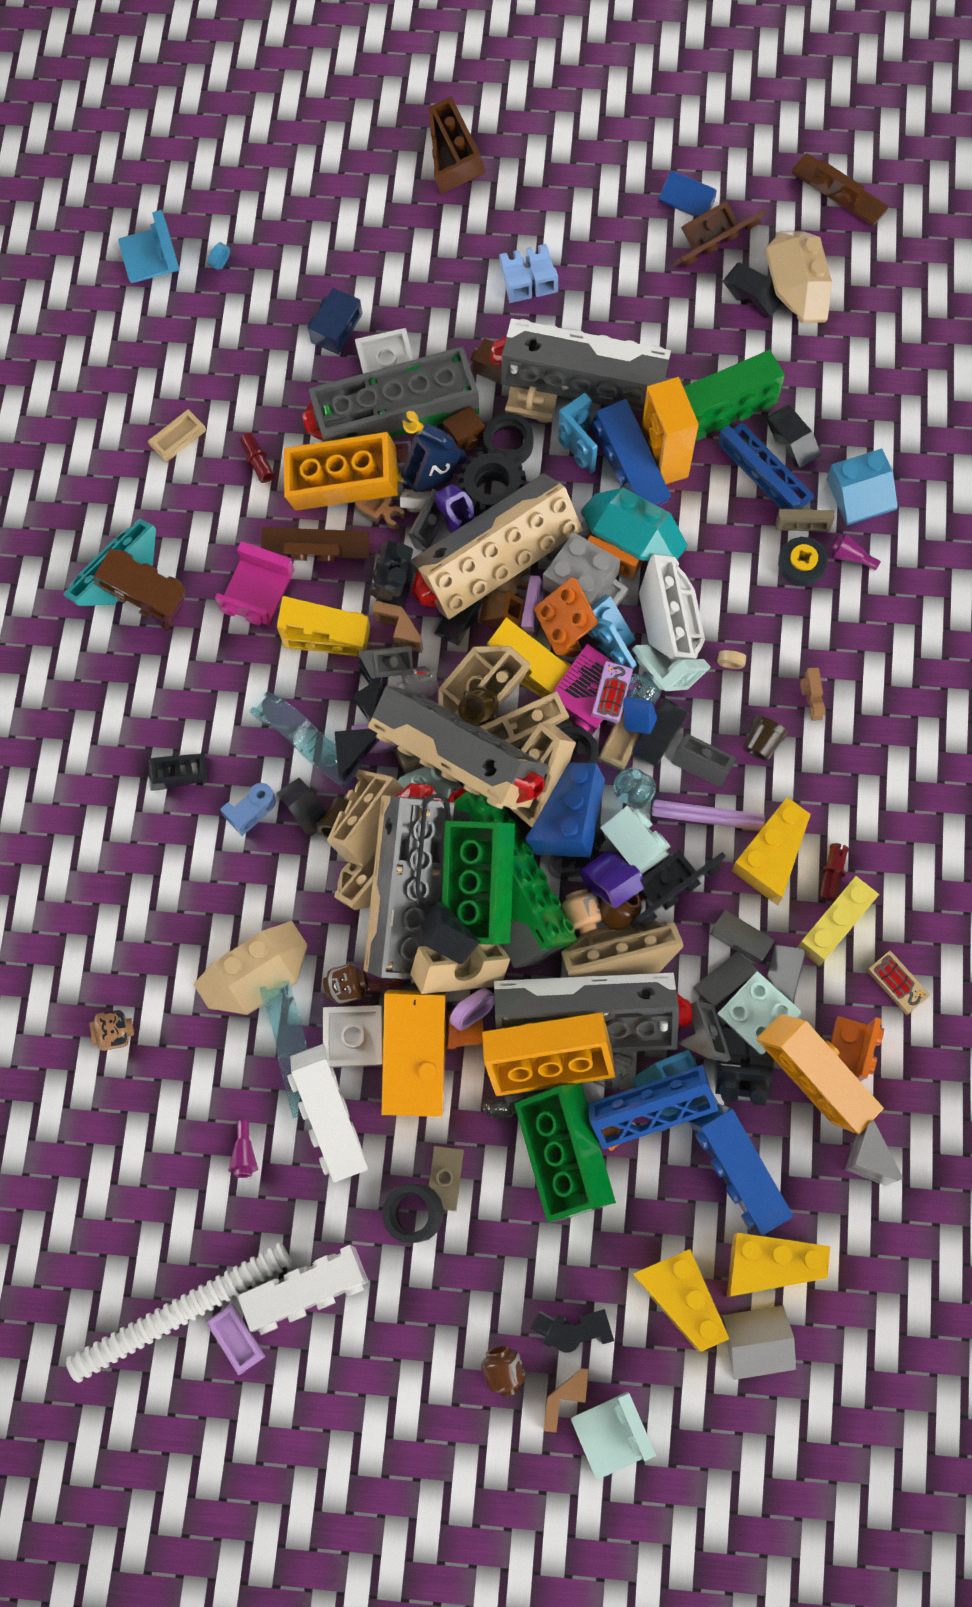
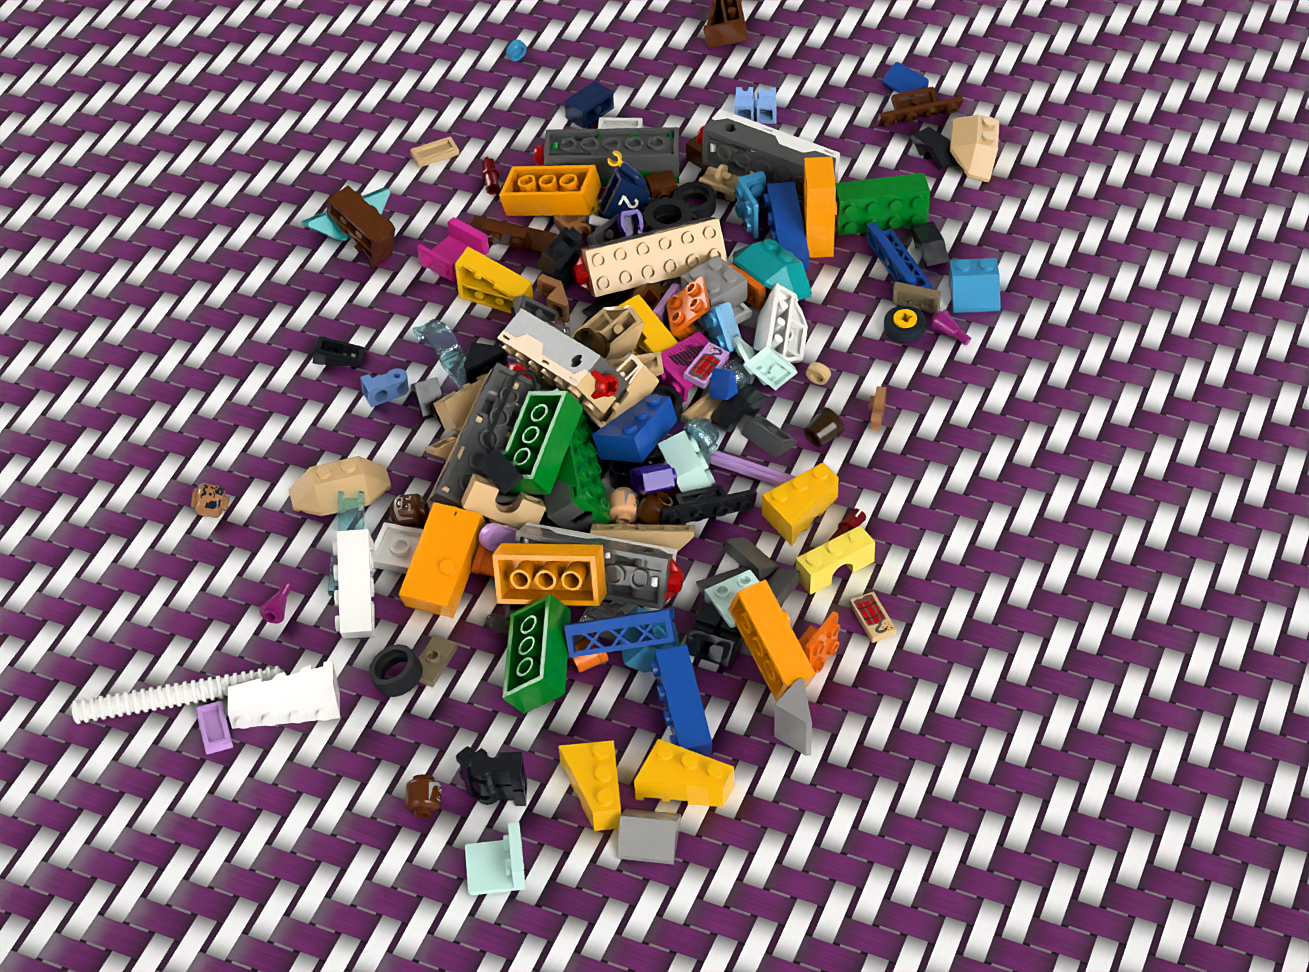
camera: 15 degrees right, 25 degrees down
dark azure bracket [118,210,180,283] -> none
medium nougat slope [544,1368,589,1433] -> none
dark grey slope [679,1001,731,1062] -> none
reddish brown bracket [792,153,888,226] -> none

